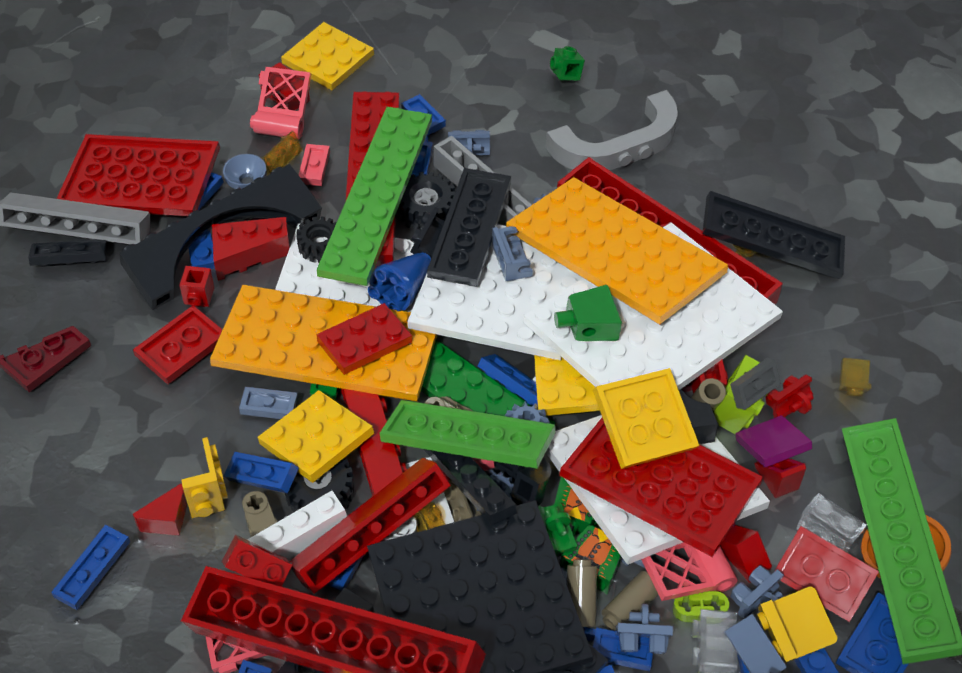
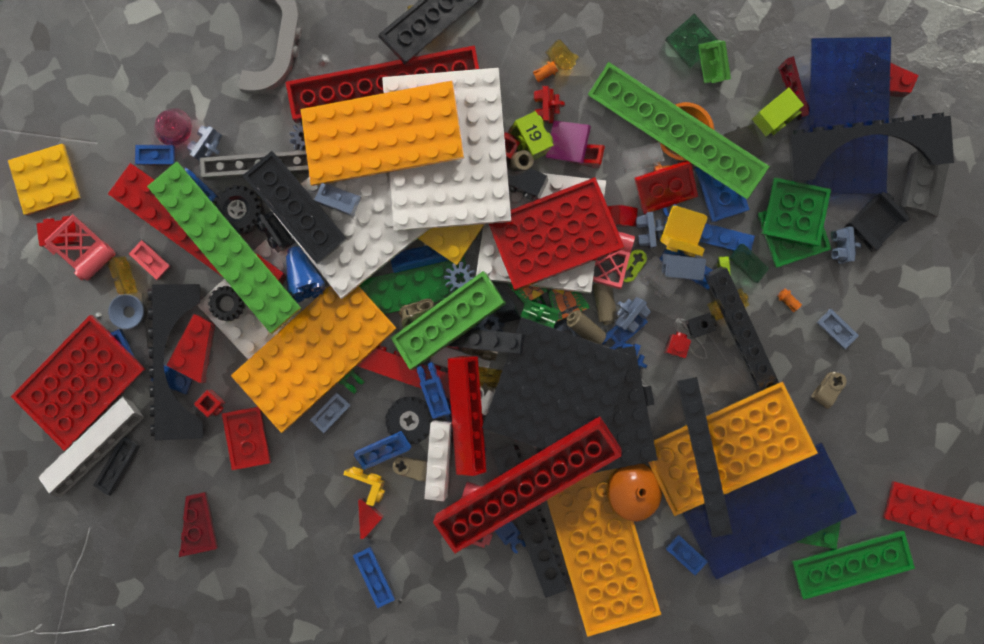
camera: 50 degrees left, 35 degrees up
red brick [222,534,292,587] -> none
yellow plate [257,390,374,483] -> none
red plate [316,303,412,375] -> none
green brick [550,46,585,81] -> none
green torso [554,285,622,341] -> none
yellow plate [593,368,700,469] -> none
dark grey plate [730,358,781,410] -> none
none -> clear pink cone [154,108,192,146]
none -> blue hinge [417,362,451,419]
none -> orange pin [533,61,558,83]

